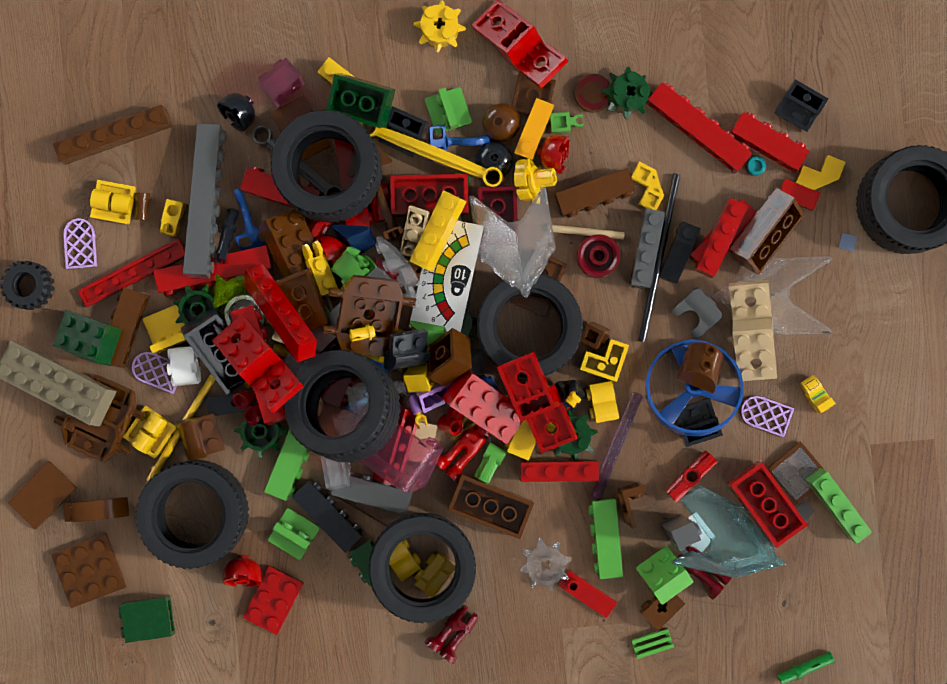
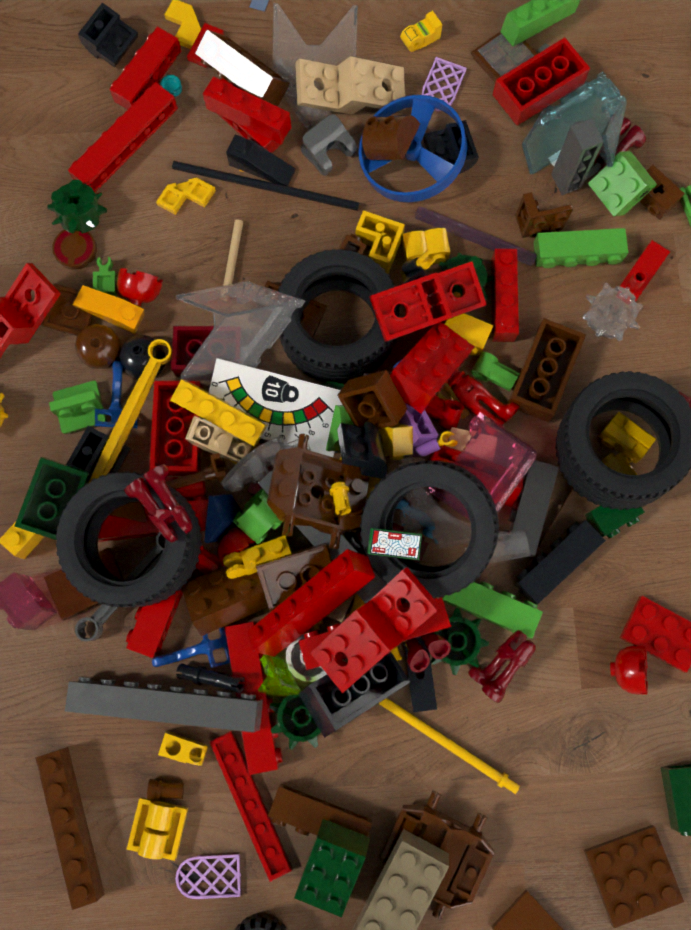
camera: 85 degrees left, 10 degrees down
reddish brown arch [63,497,129,522] -> none
yellow plate [123,405,178,459] -> none
lavender window [132,352,177,394] -> none
black tyre [135,460,249,569] -> none
yellow bracket [143,305,187,354] -> none
white brick [167,346,201,386] -> none
reddish brown brick [176,412,225,460] -> none
black cylinder [217,93,255,132] -> none
bright green bracket [268,508,320,560] -> none
yellow piece [514,159,557,205] -> none
reddish brown brick [555,168,636,218] -> none
dark red wheel [577,234,620,278] -> none
dark grey brick [629,208,665,289] -> none
red piece [664,450,717,503] -> none
none -> dark red piece [124,464,193,543]
none -> tile [367,528,422,560]
none -> dark red piece [468,630,536,703]

